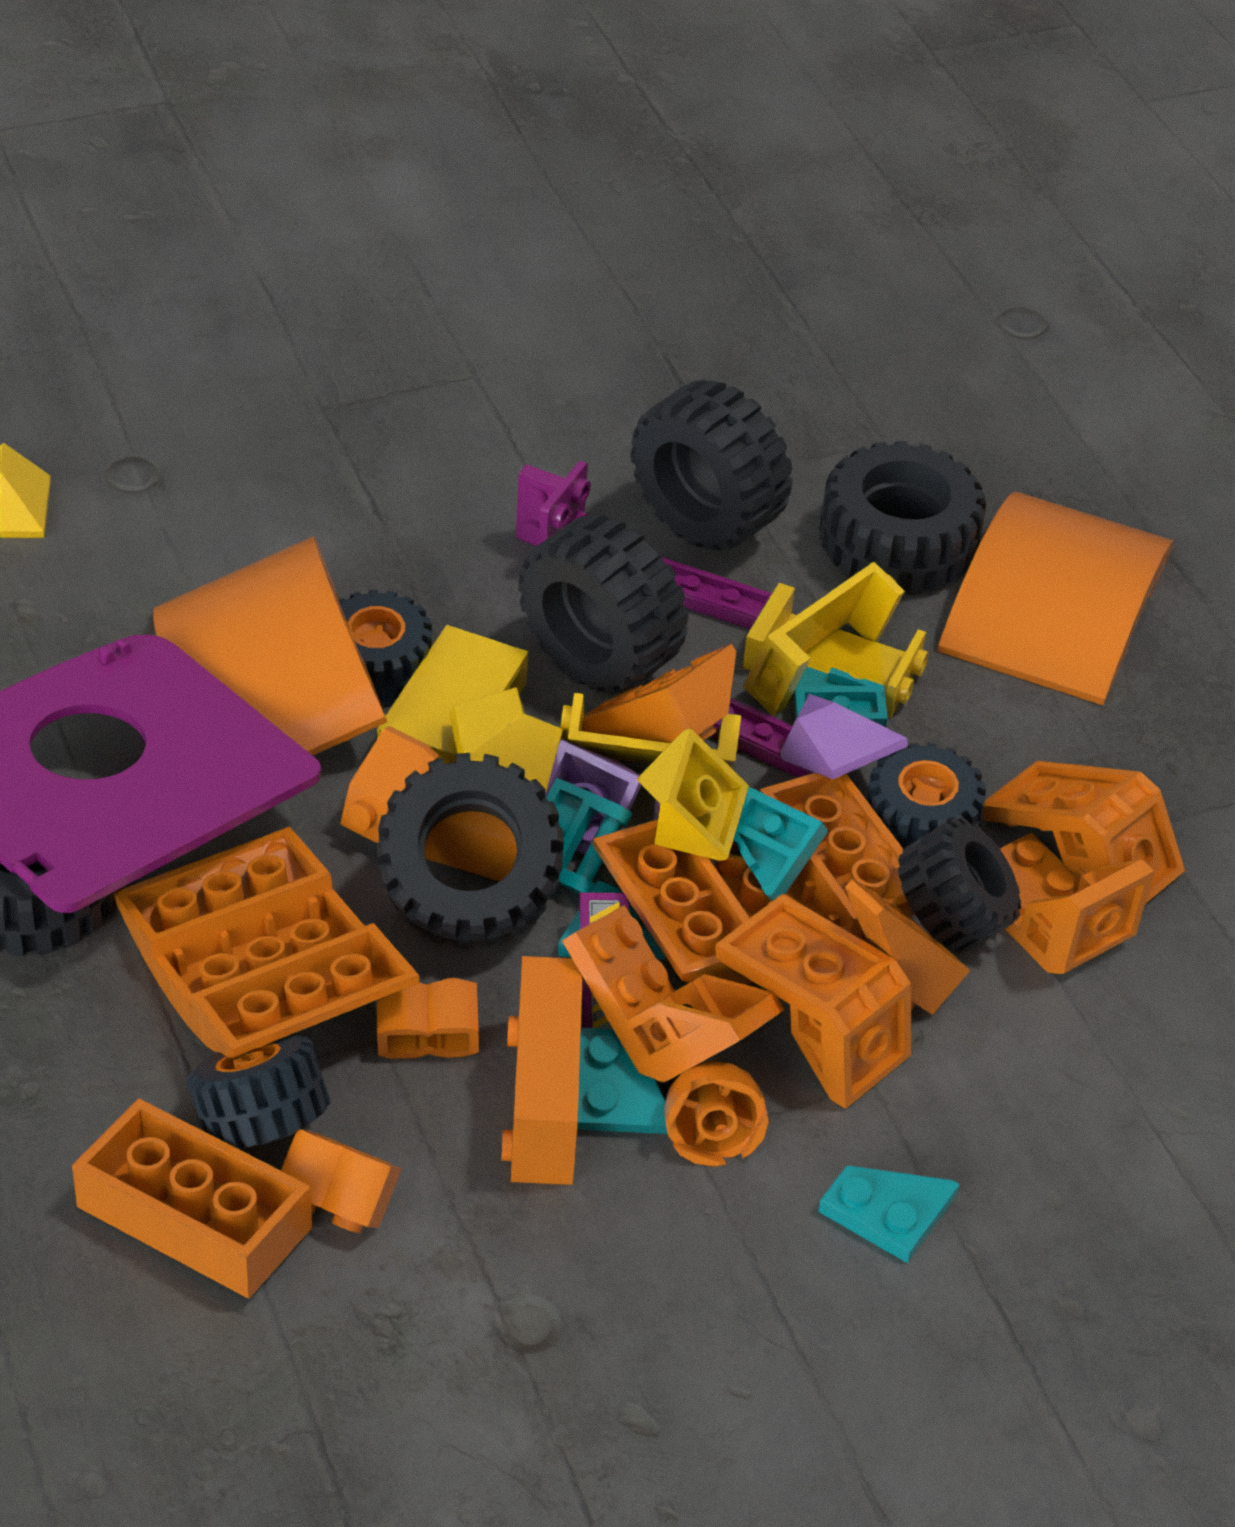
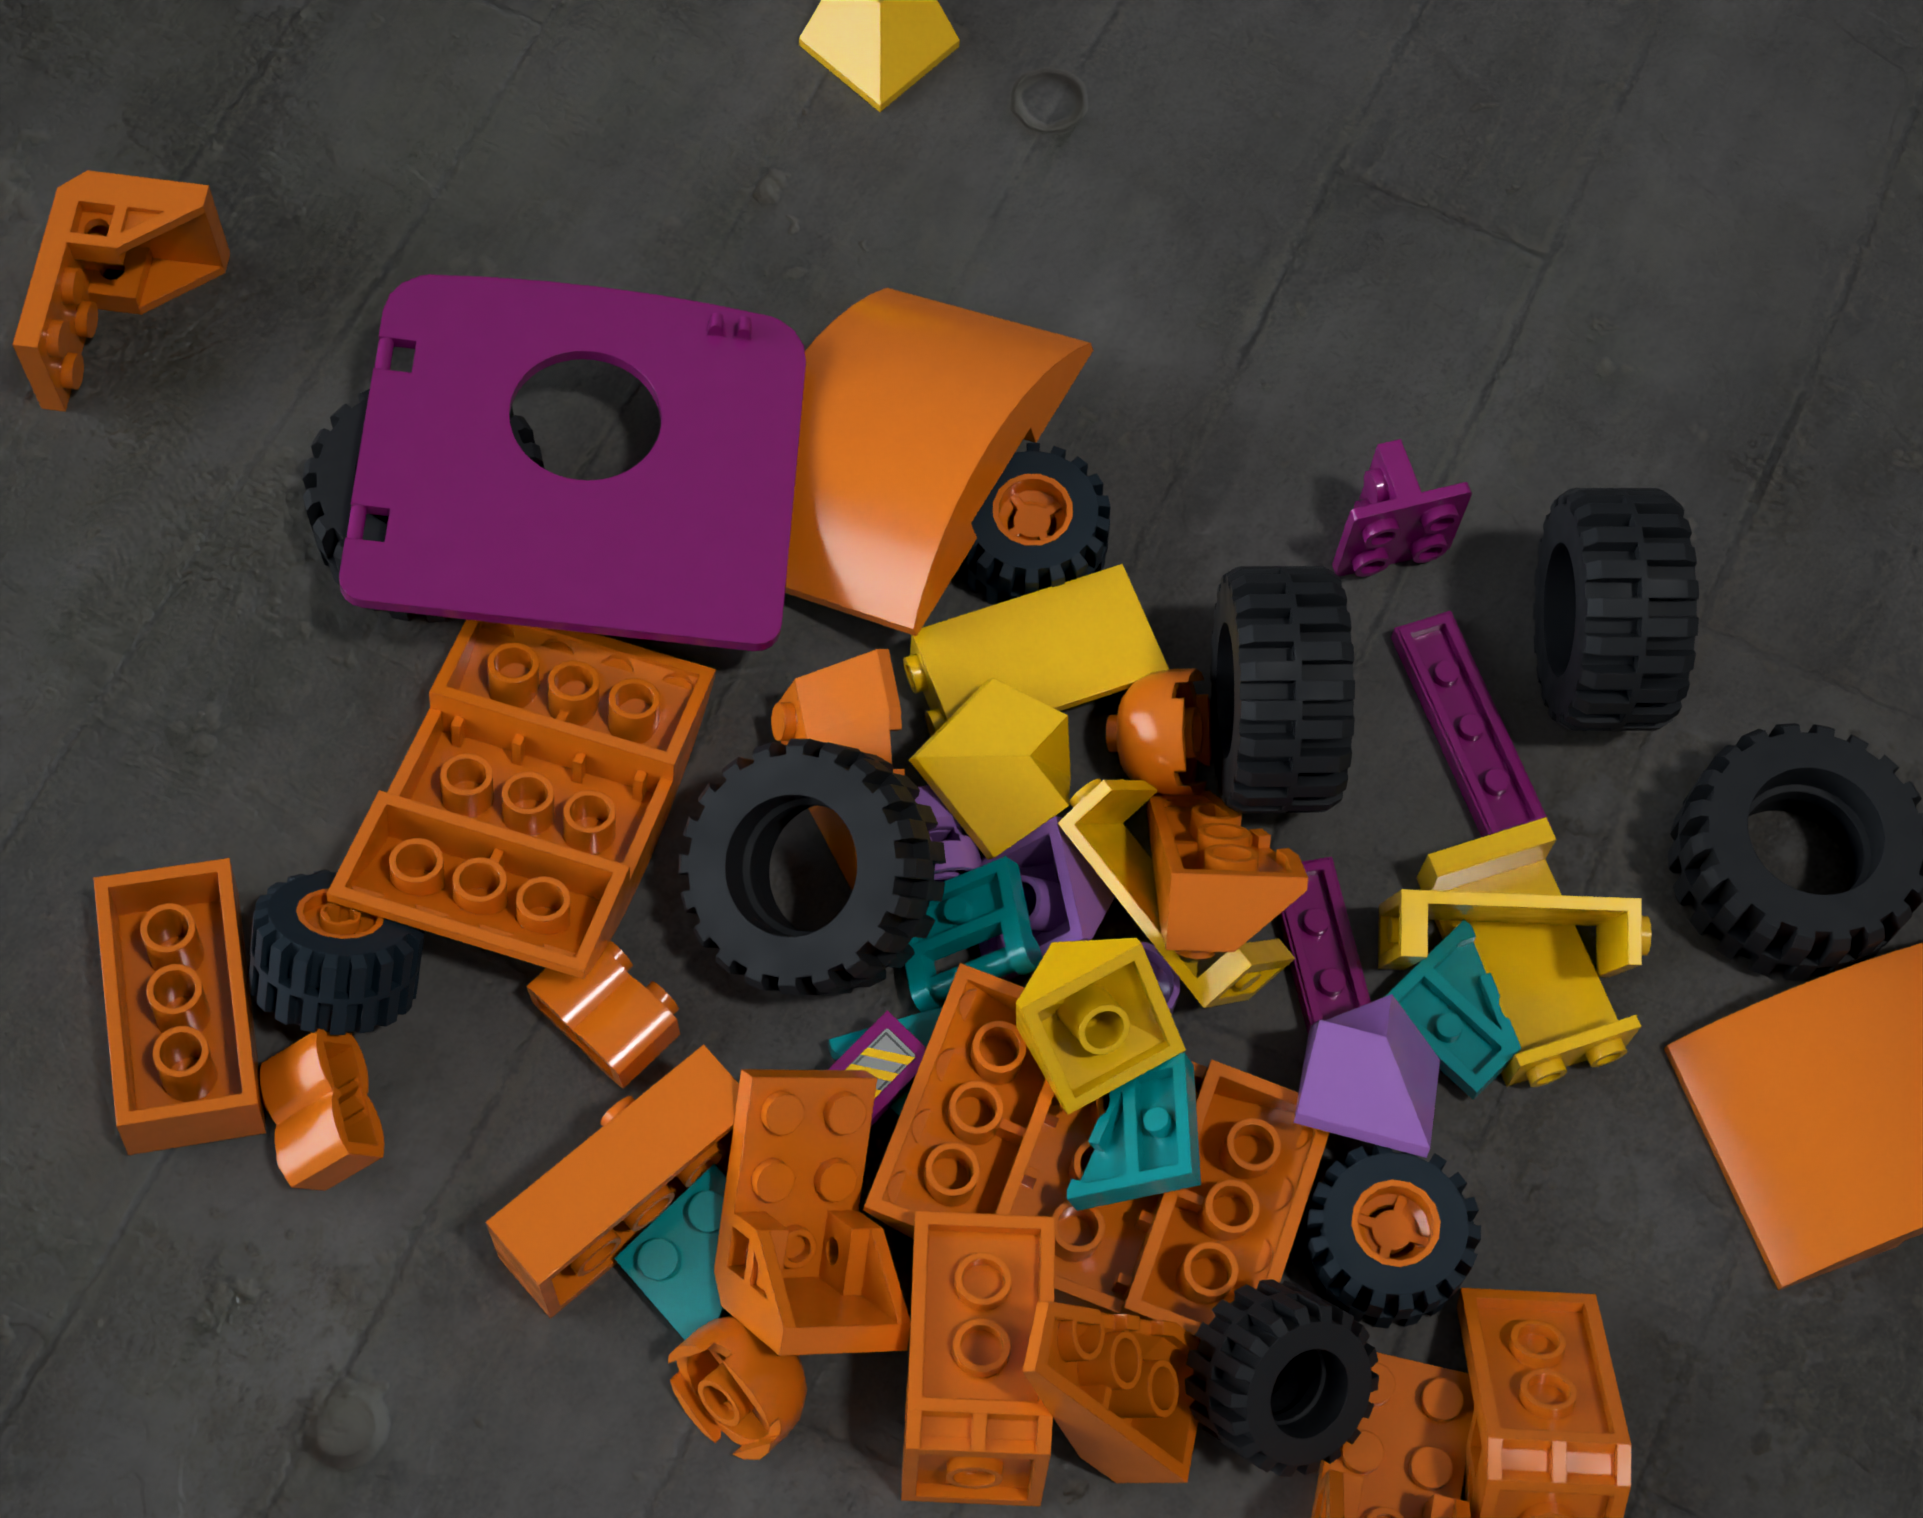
camera: 45 degrees right, 20 degrees up
none -> orange cylinder [1106,668,1212,796]

